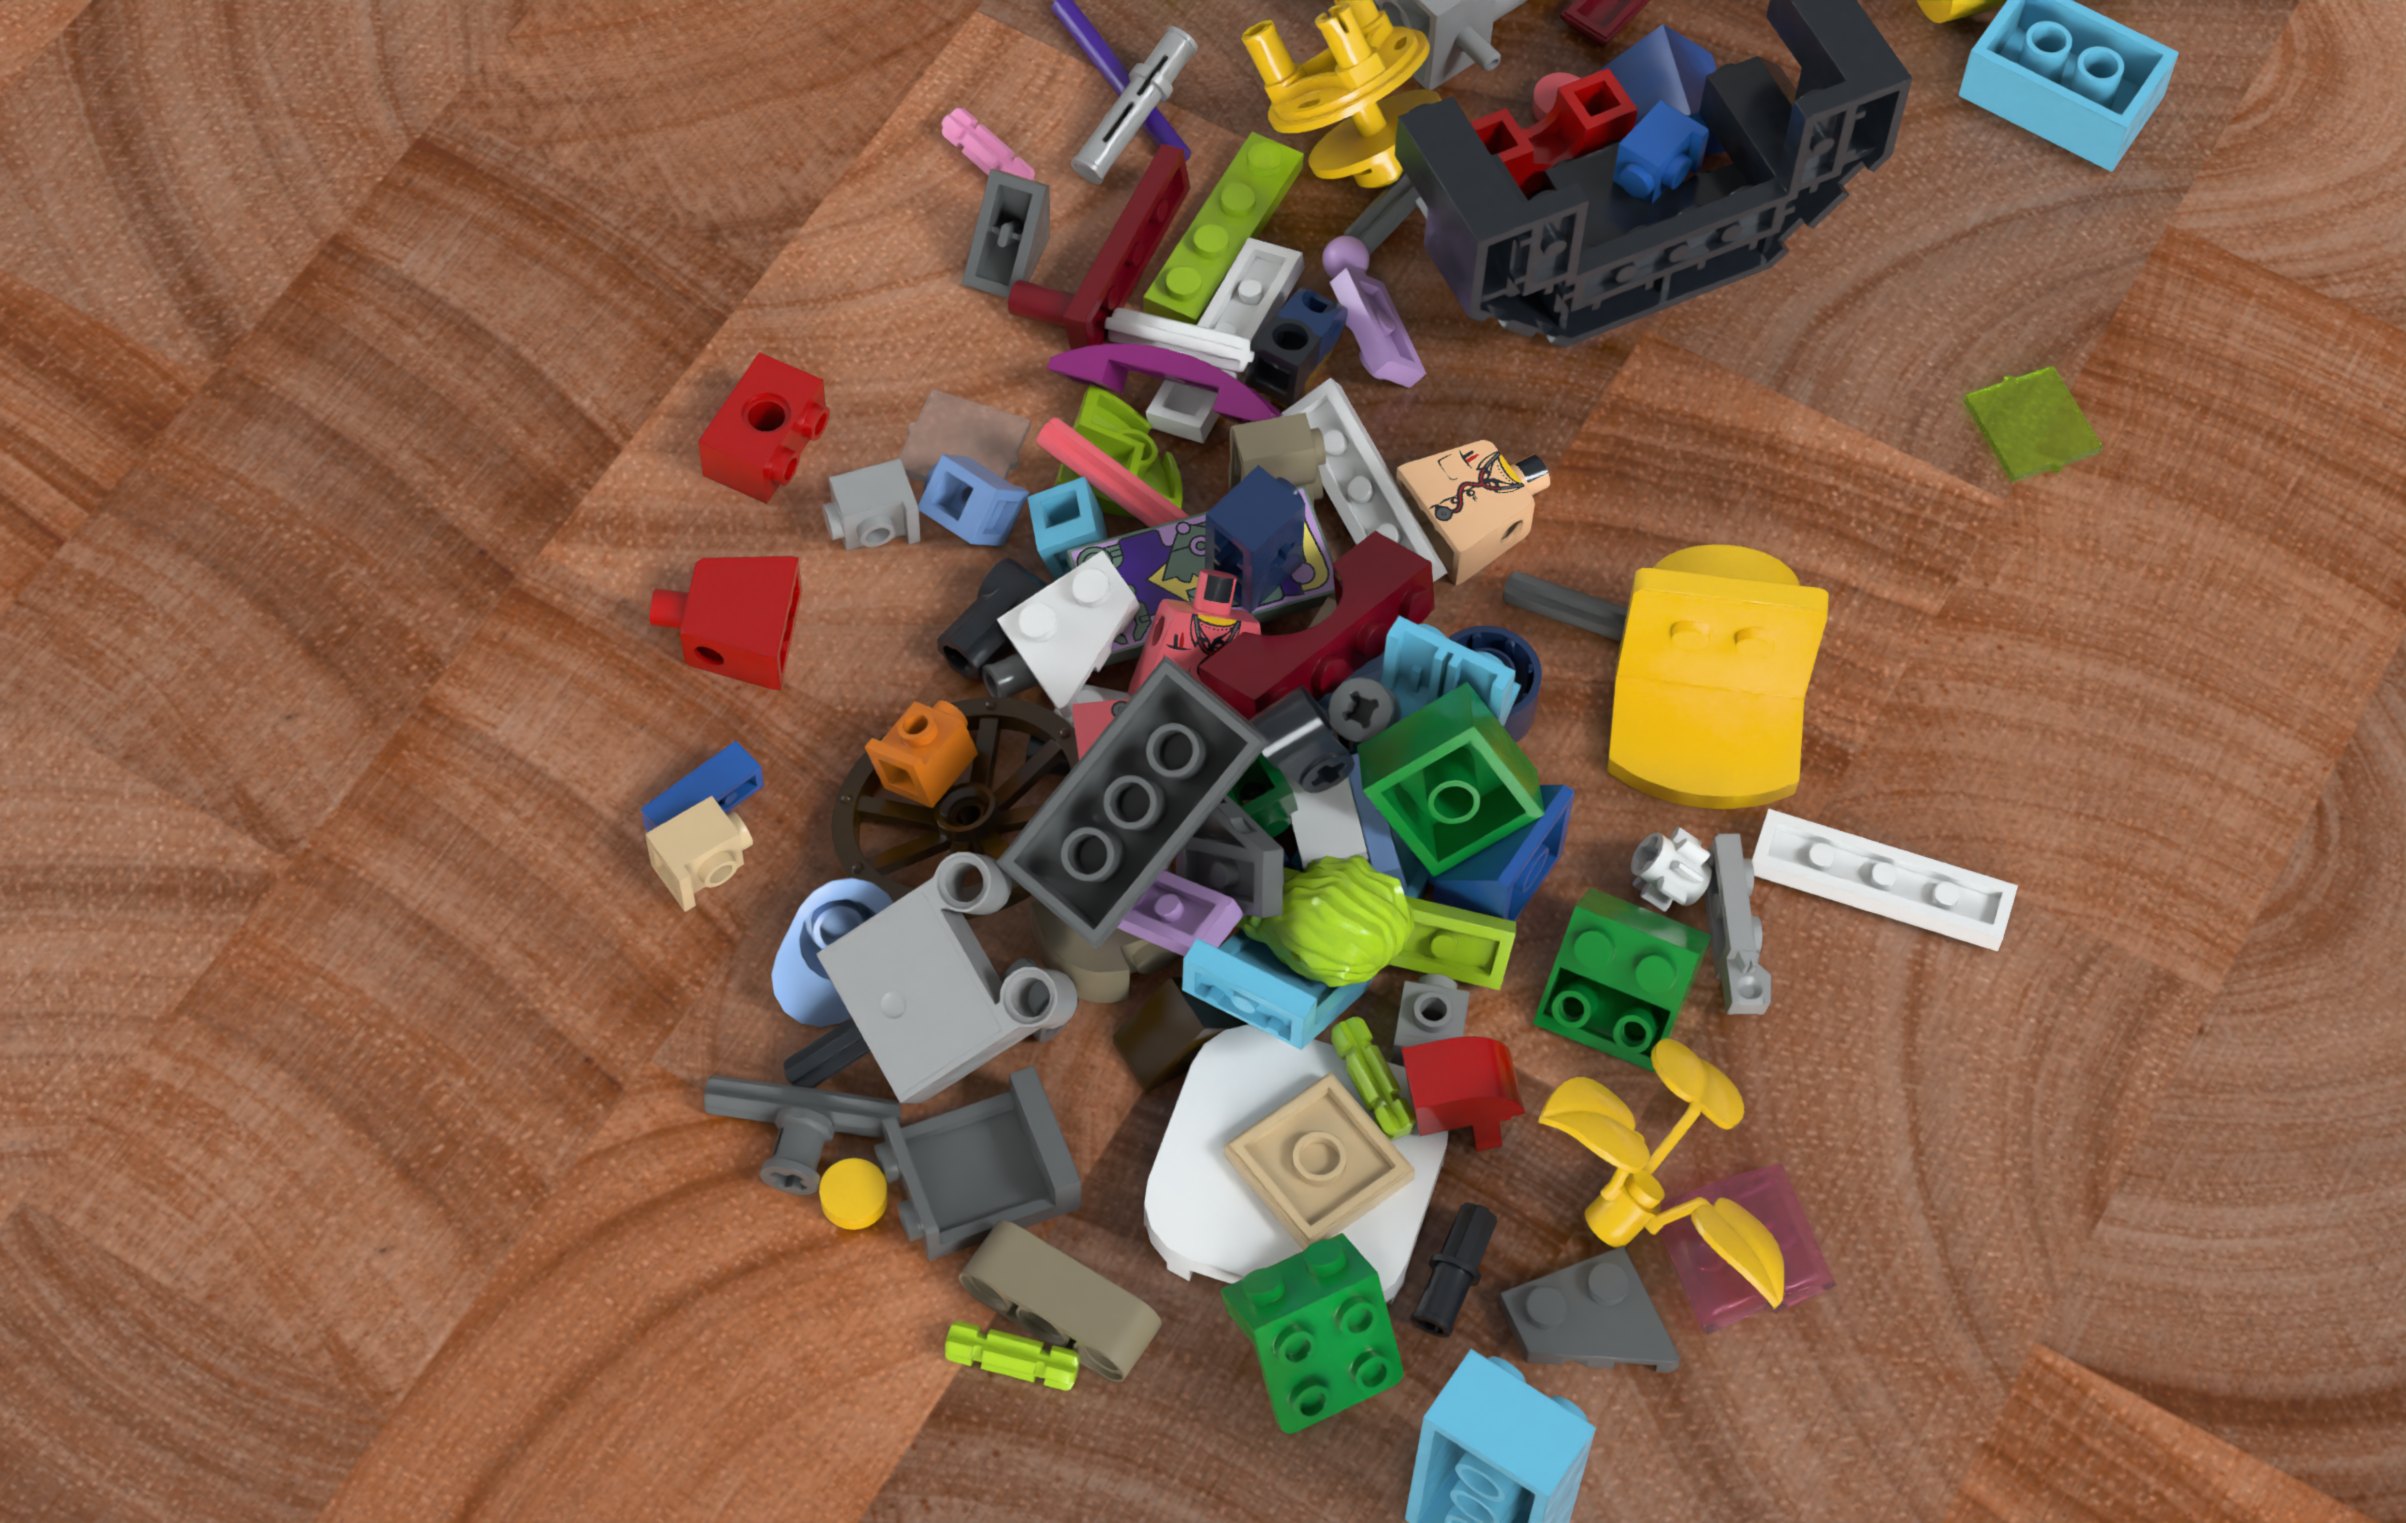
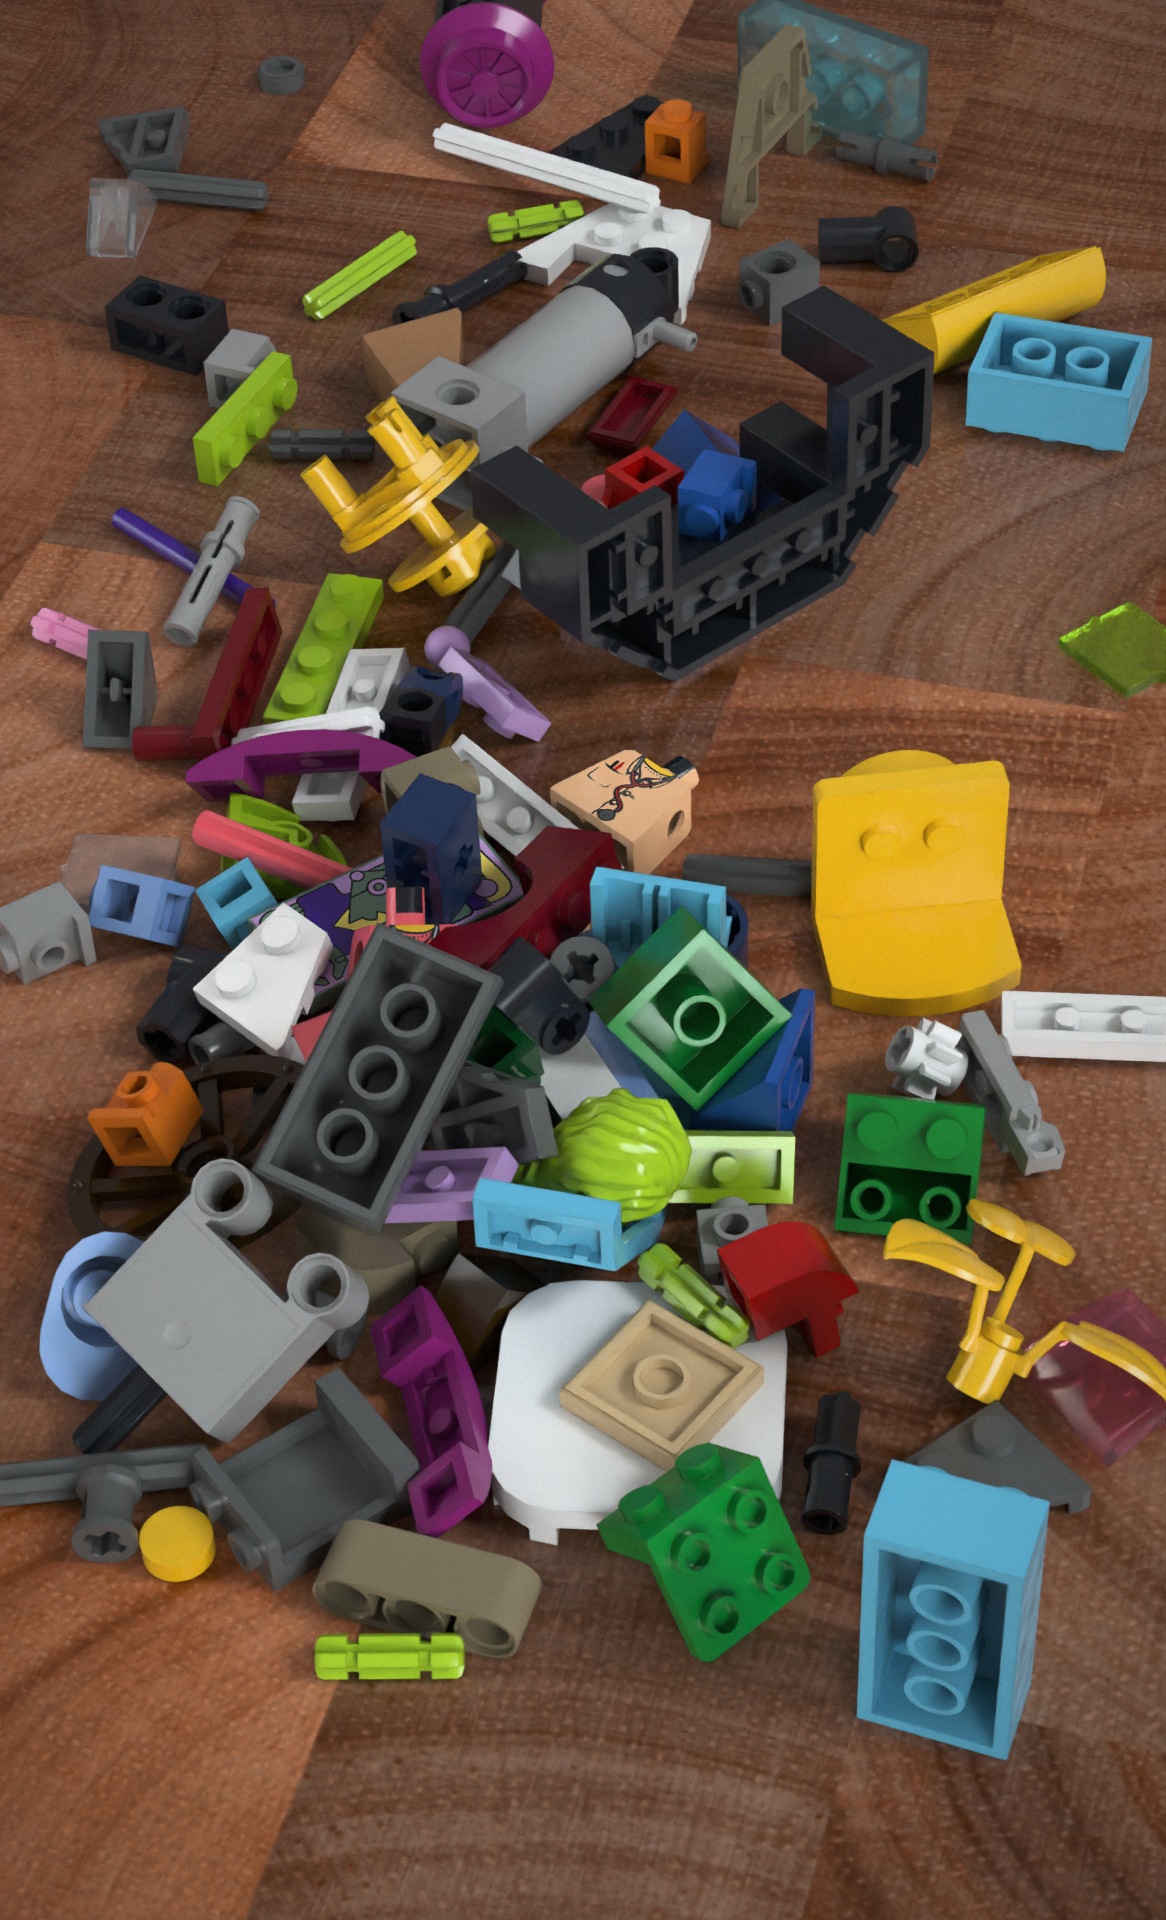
camera: 10 degrees left, 15 degrees down
none -> magenta slope [370,1285,493,1538]

